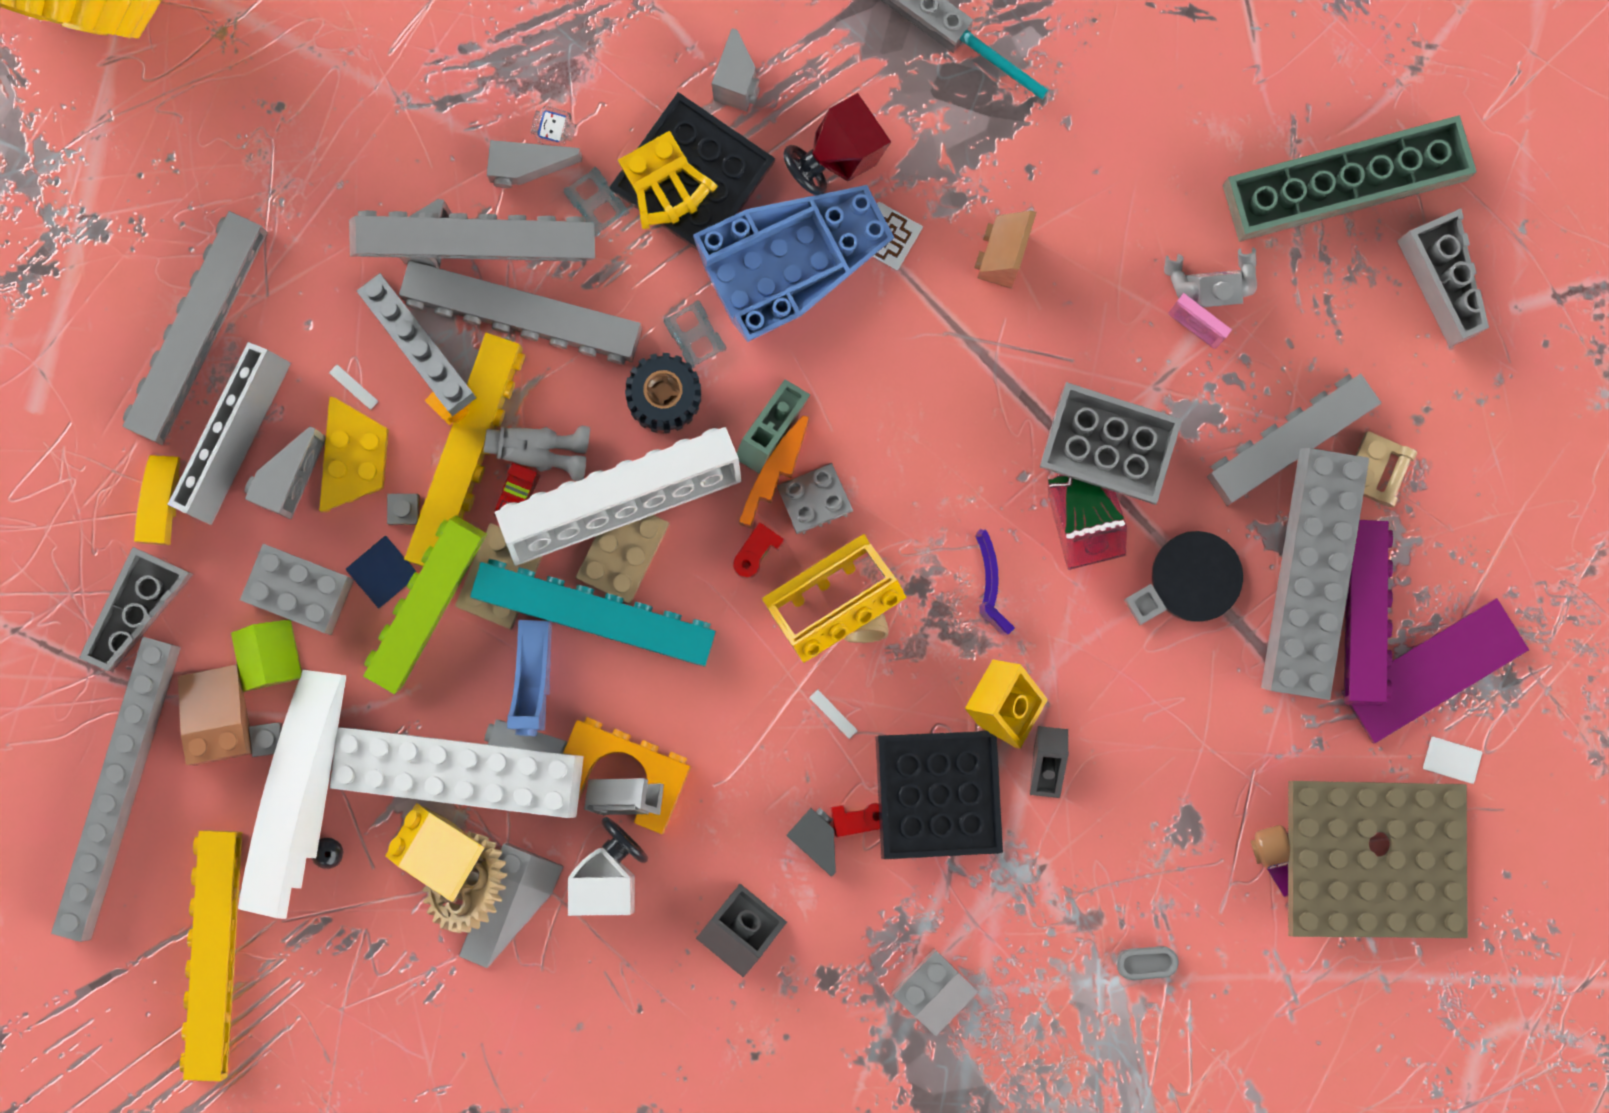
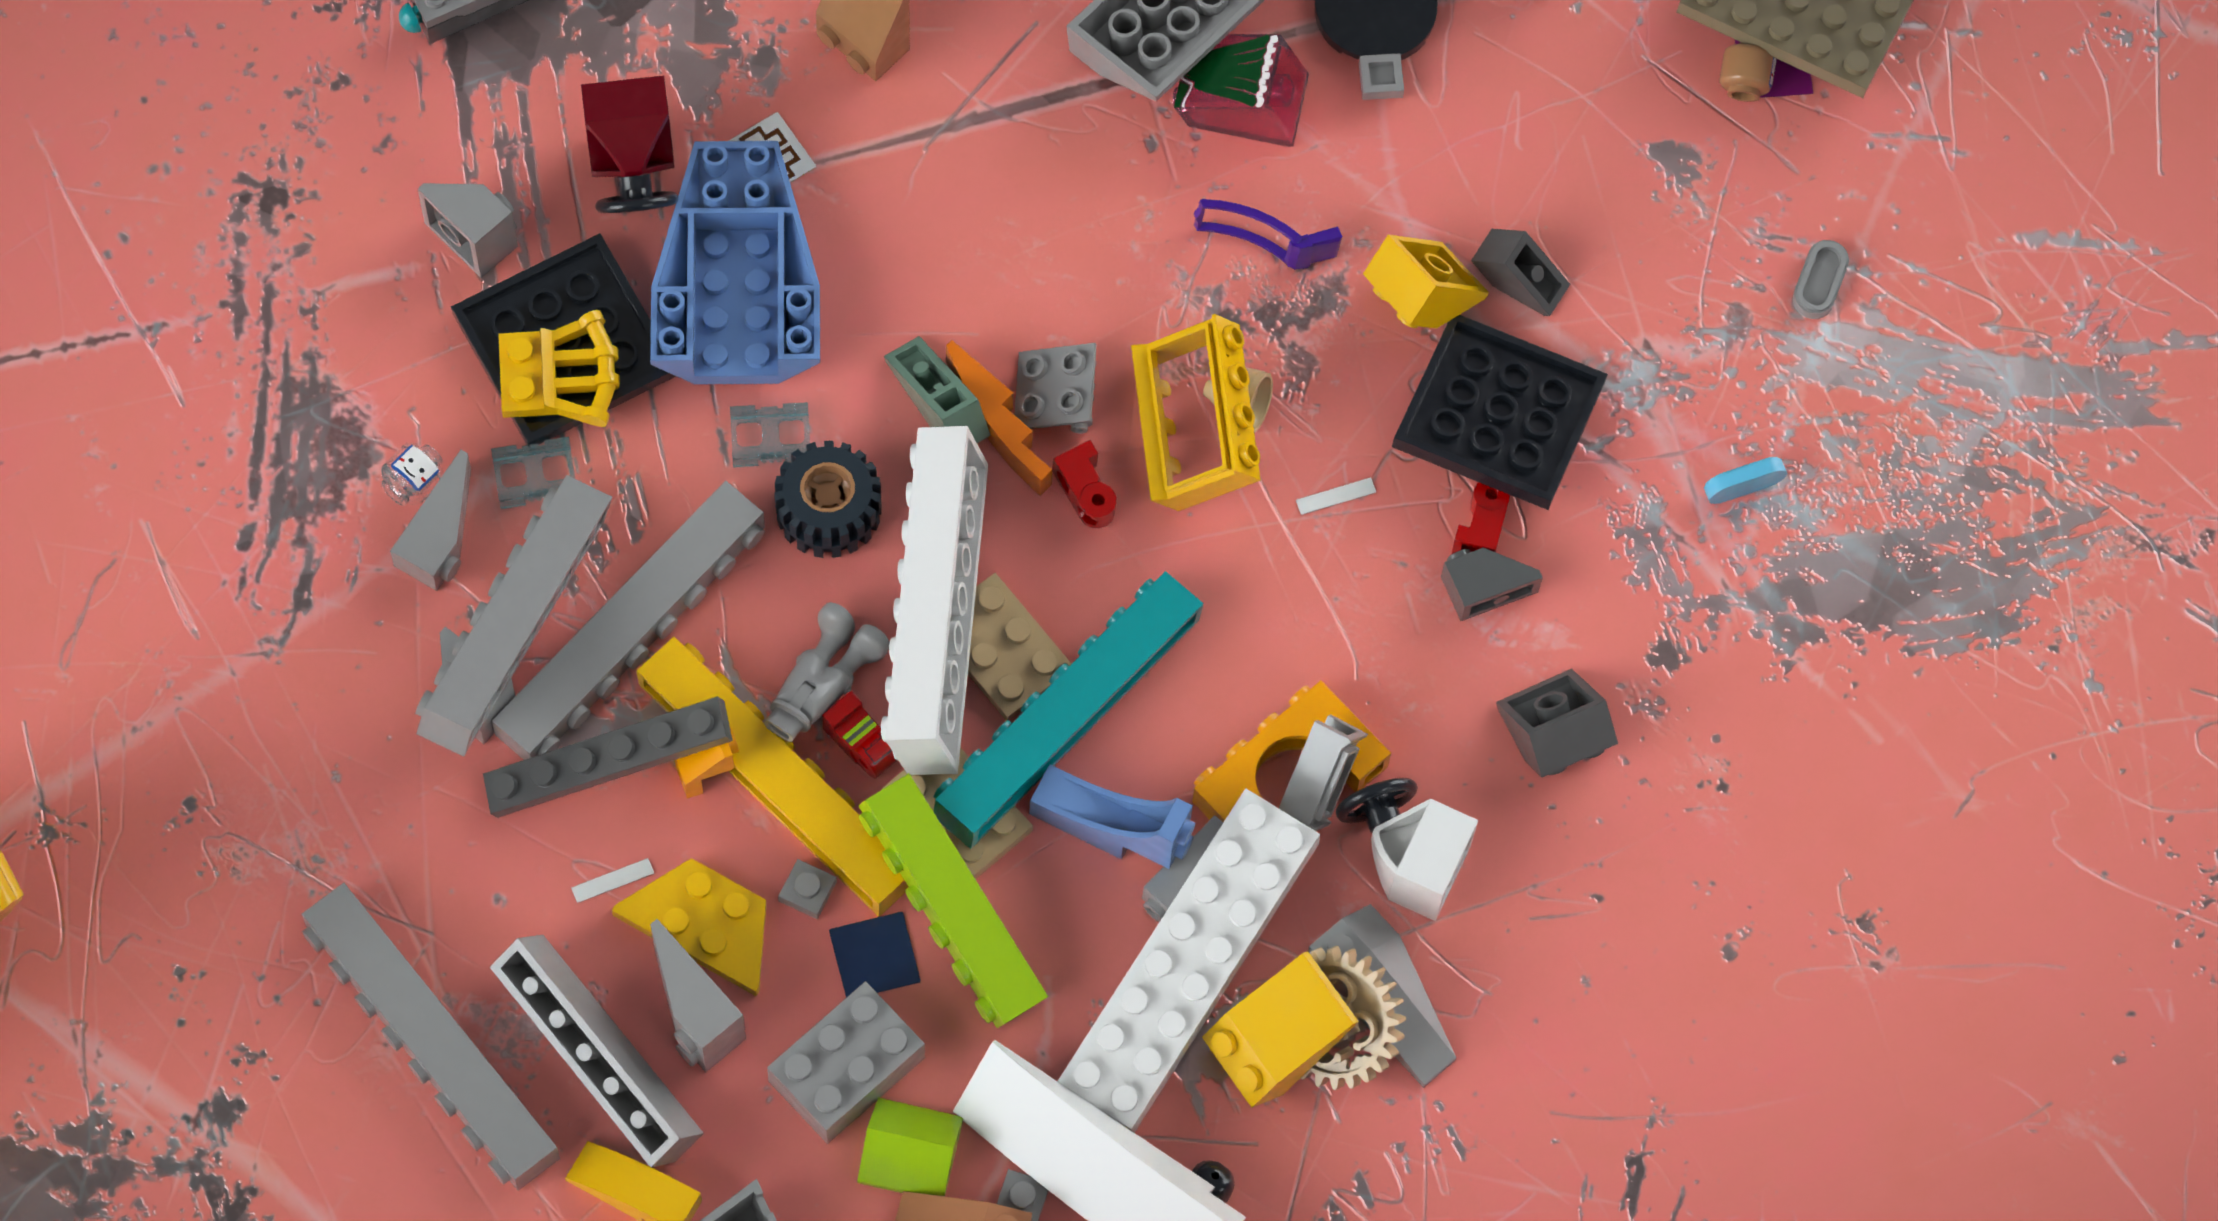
camera: 70 degrees left, 15 degrees down
light grey slope [892,948,978,1036] -> none
none -> medium azure tile [1704,457,1788,504]

